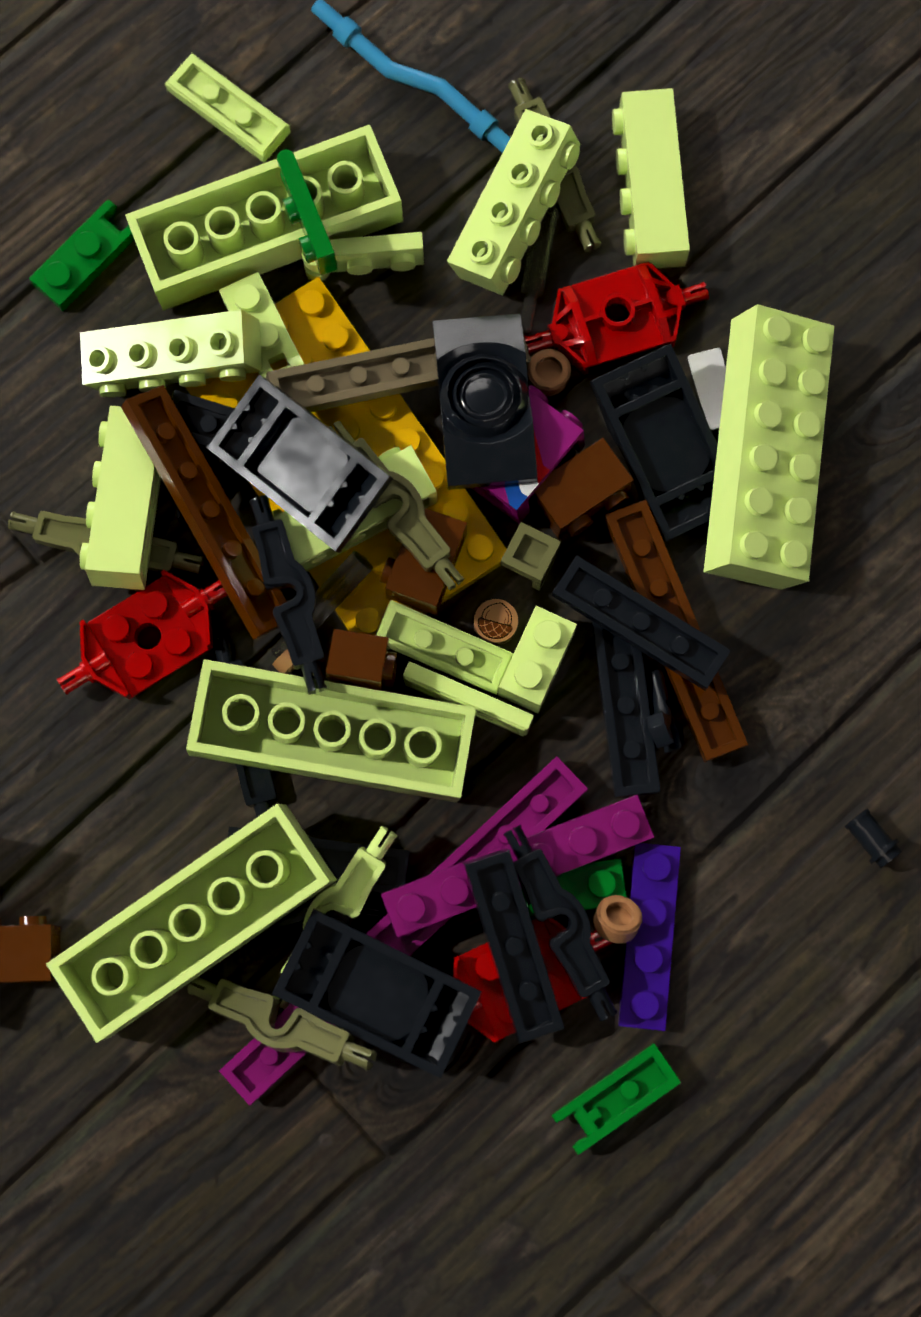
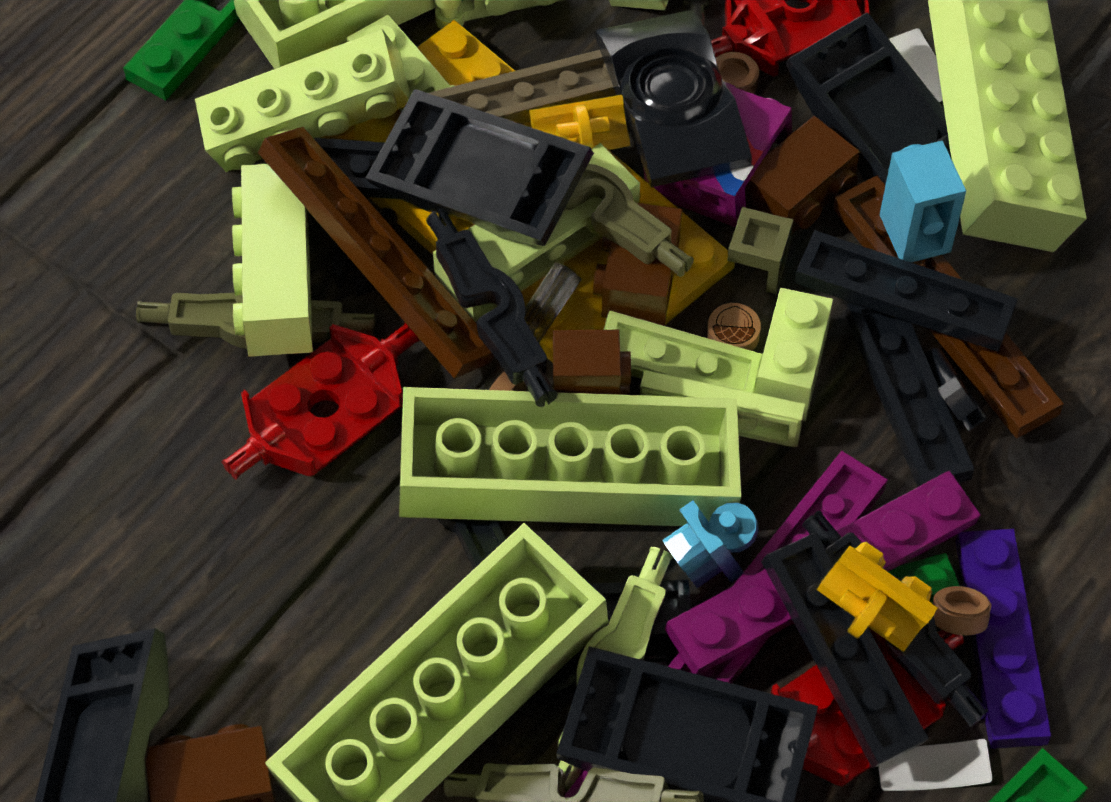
camera: 10 degrees left, 20 degrees down
none -> yellow hips [529,95,631,150]
none -> medium azure hips [662,500,758,588]
none -> yellow hips [817,542,938,652]
none -> white sticker [878,739,993,791]
none -> medium azure brick [879,140,966,262]

